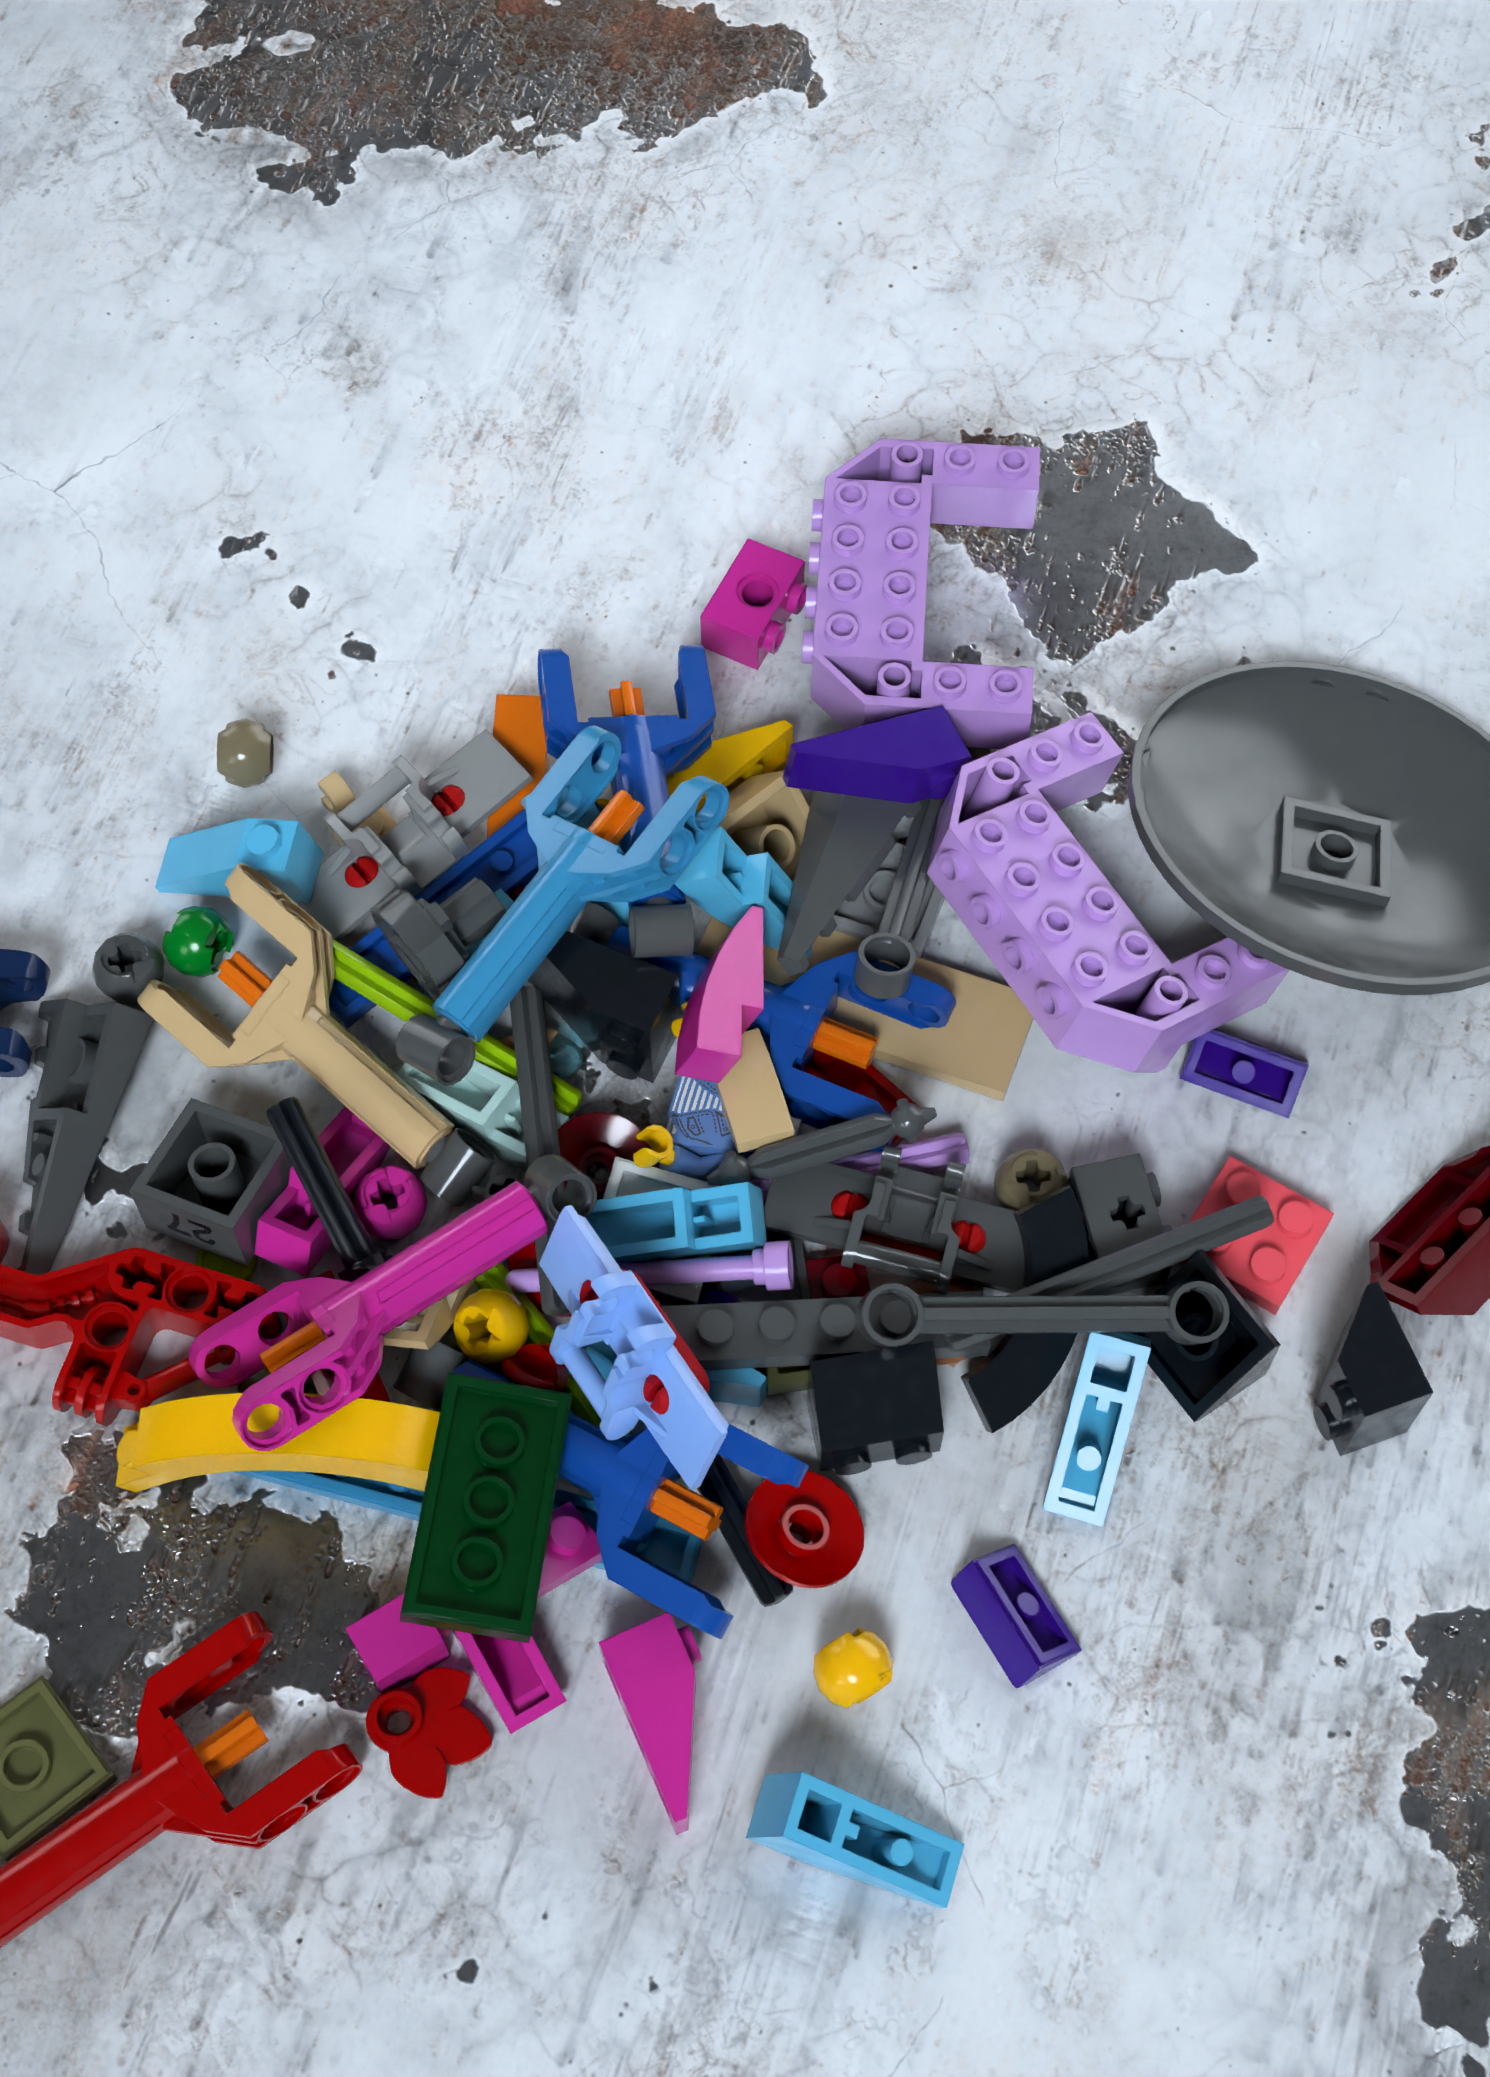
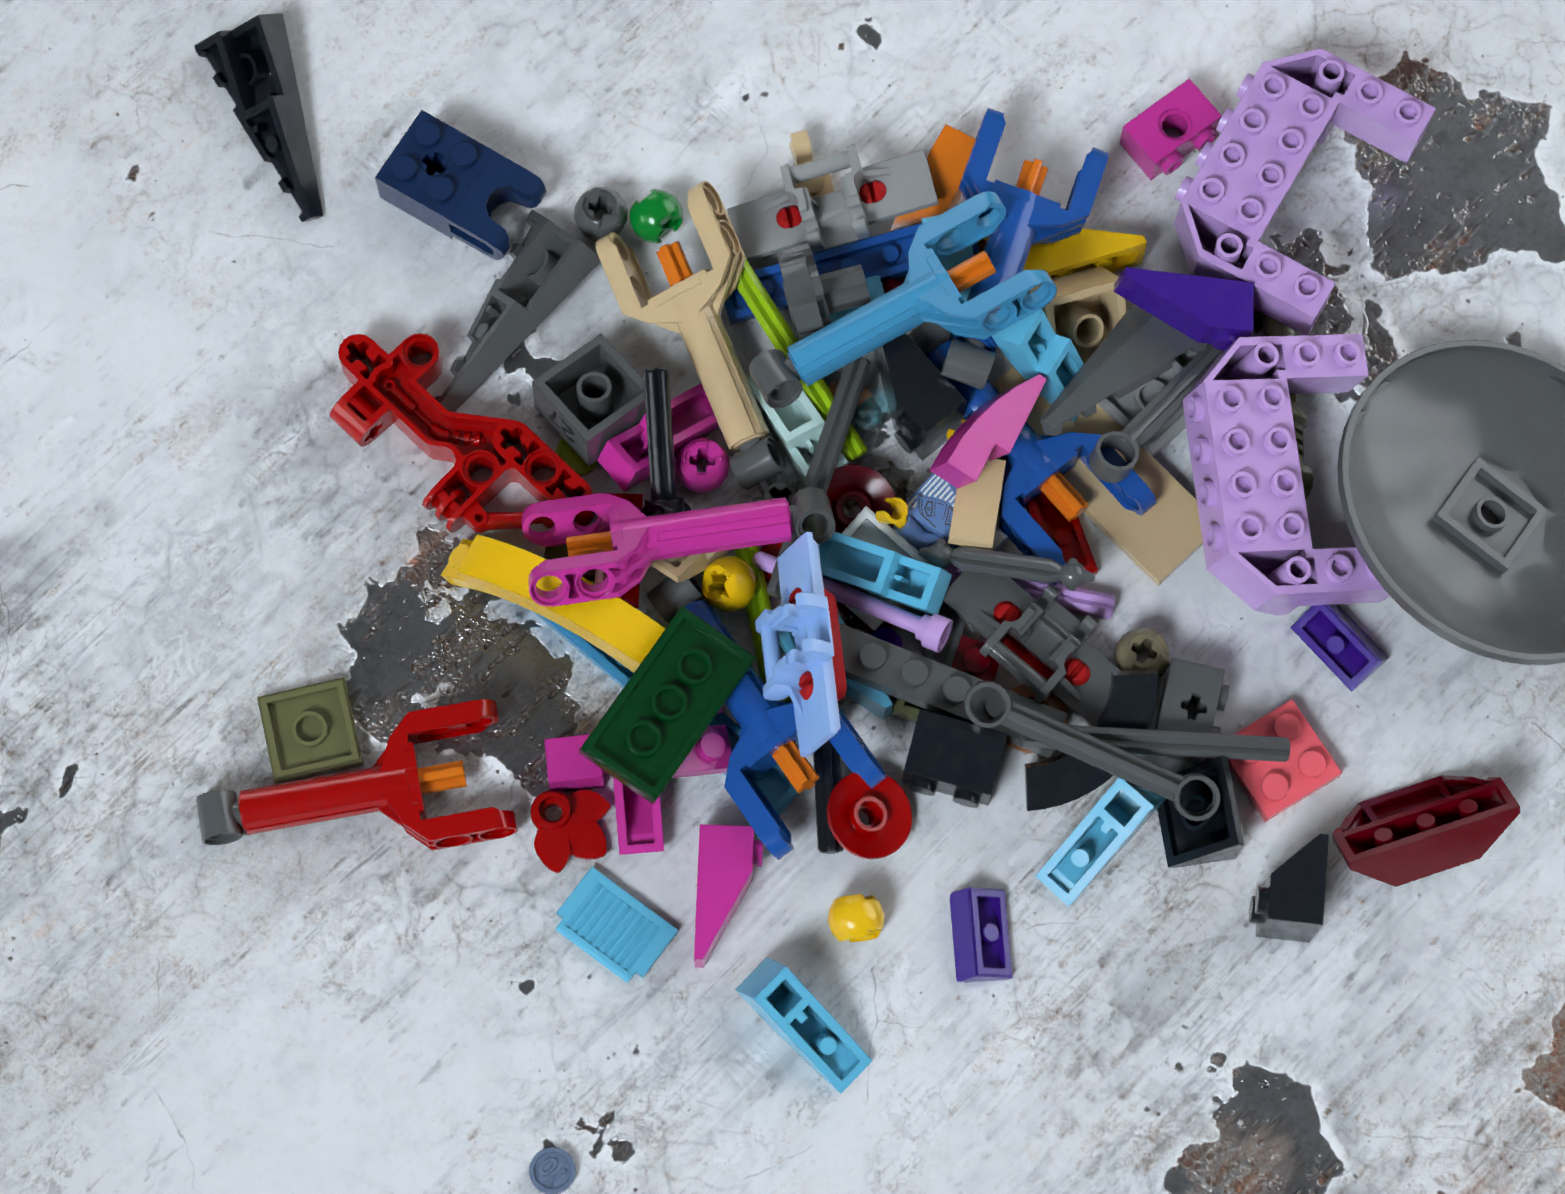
camera: 25 degrees right, 10 degrees up
medium azure slope [155,818,324,902] -> none
dark tan piece [217,718,274,788] -> none
red tile [501,1342,569,1392] -> none
none -> medium azure window [555,867,679,983]

